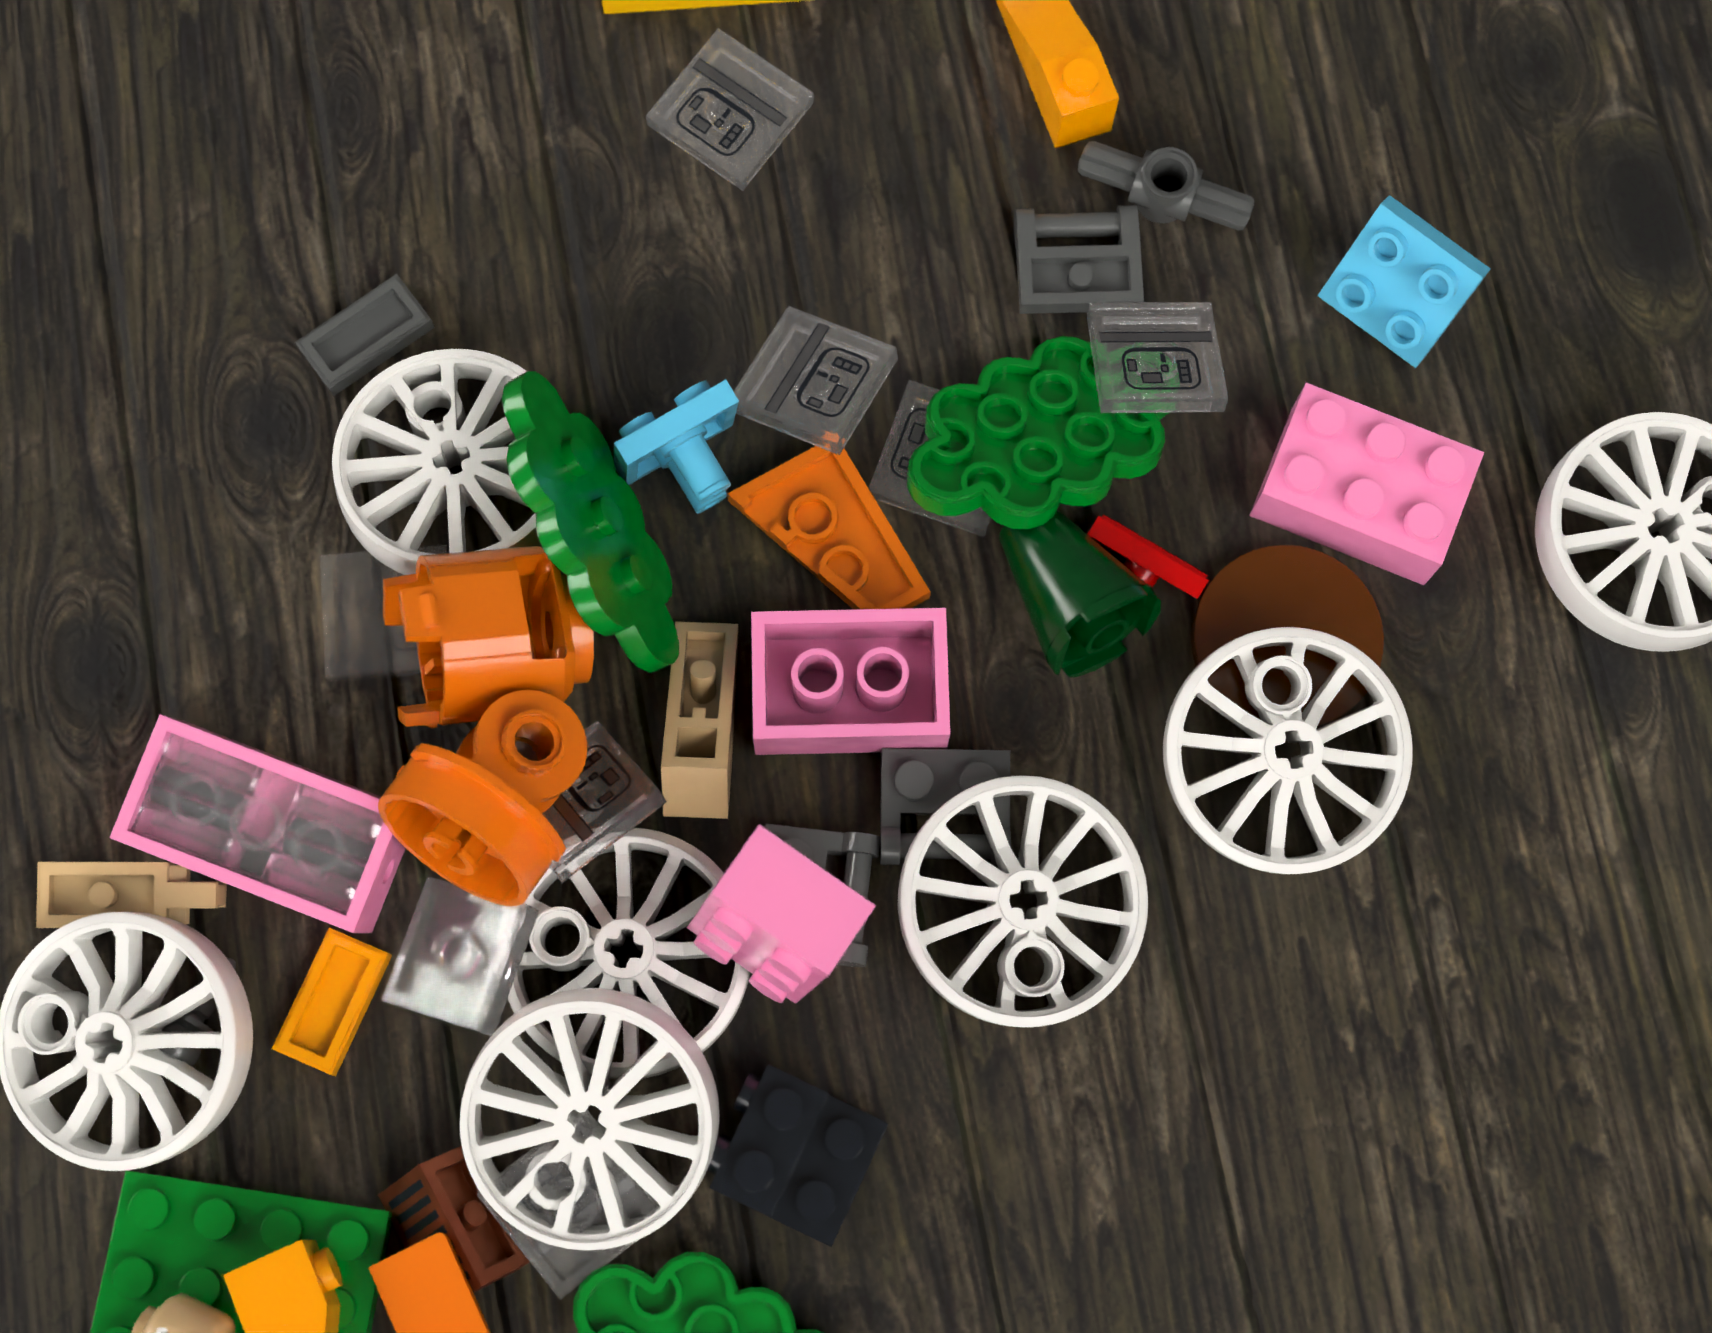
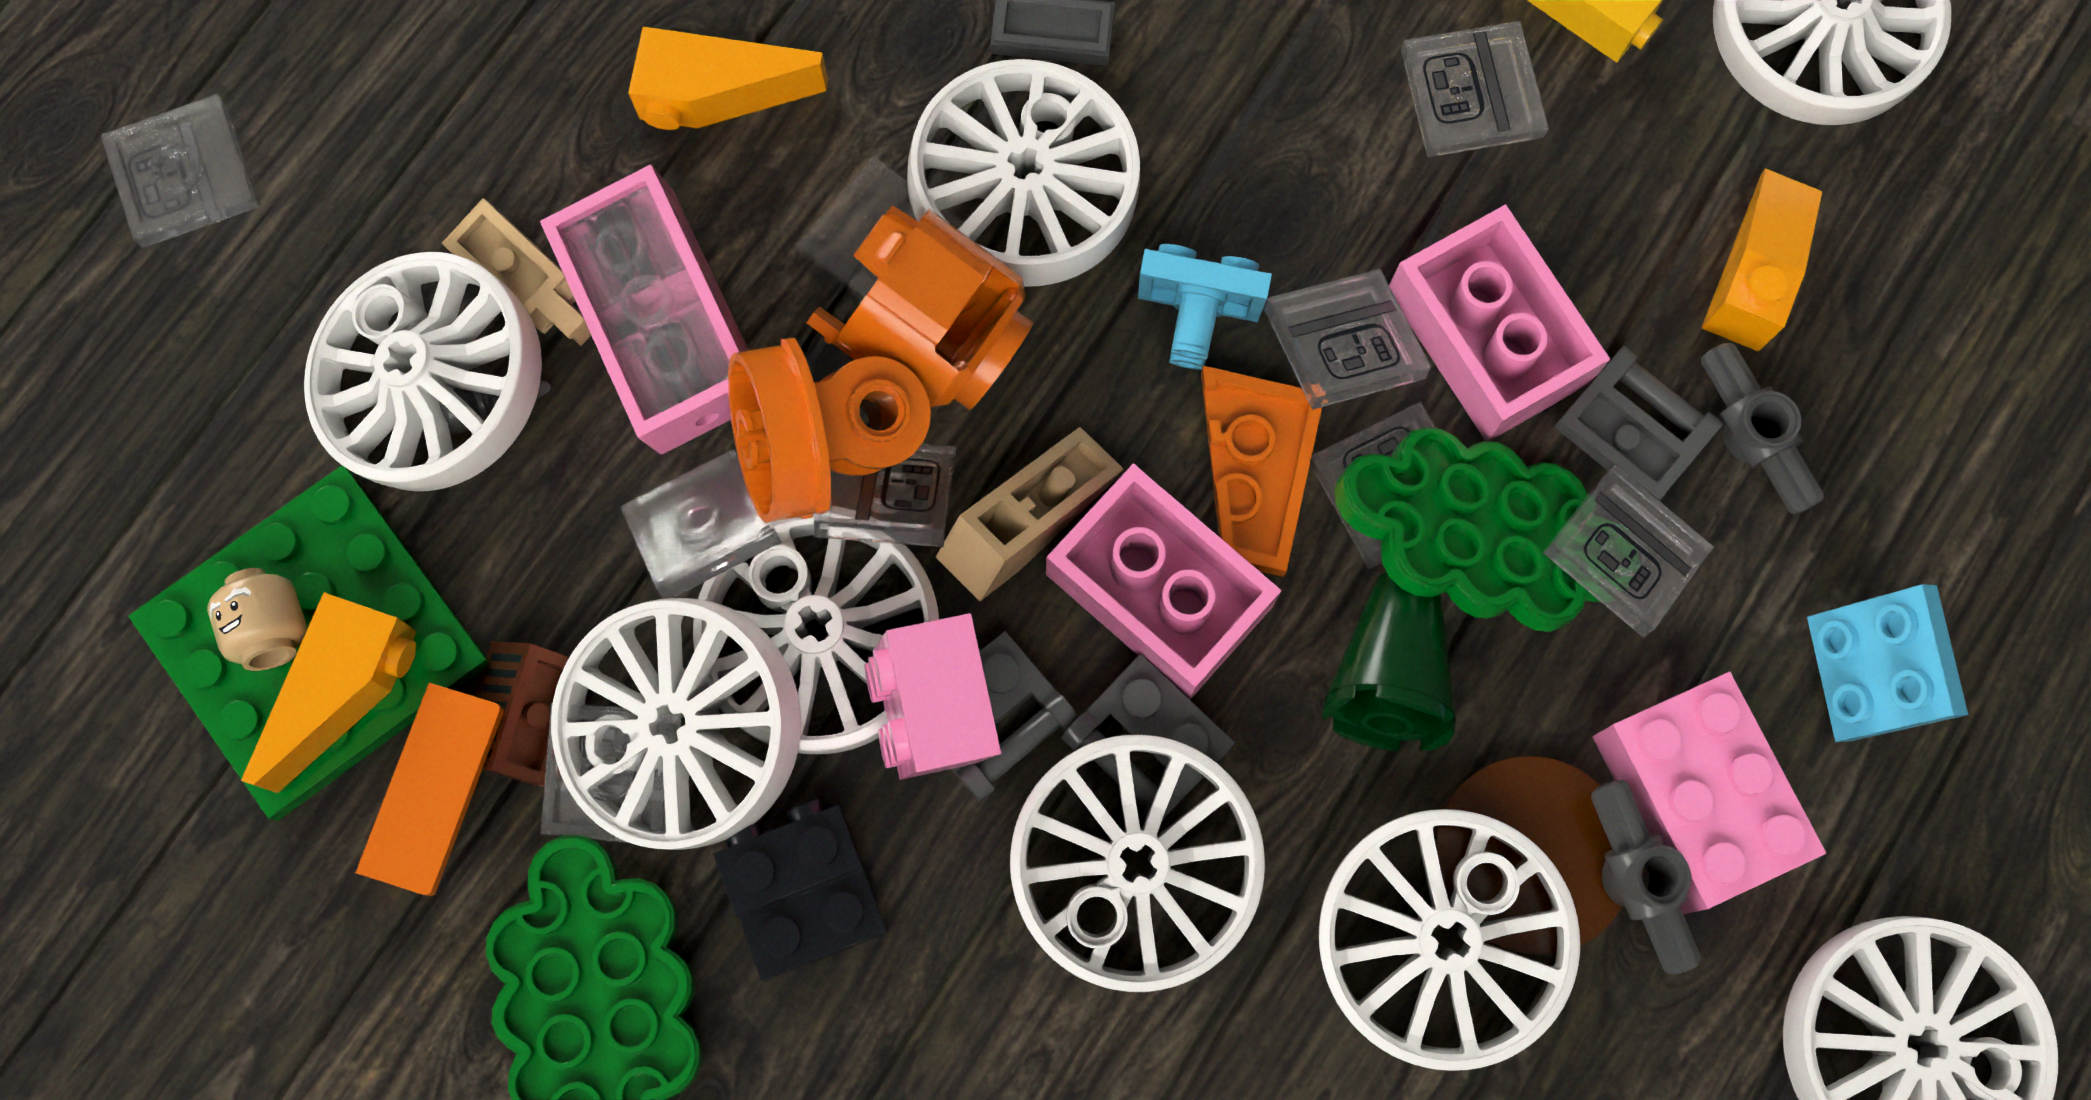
camera: 45 degrees right, 0 degrees up
light orange tile [272,928,392,1077] -> none
green plate [502,371,679,673] -> none
red plate [1088,514,1210,599] -> none
none -> light orange slope [628,27,828,130]
none -> bright pink brick [1387,204,1610,441]
none -> dark grey axle [1591,780,1701,975]

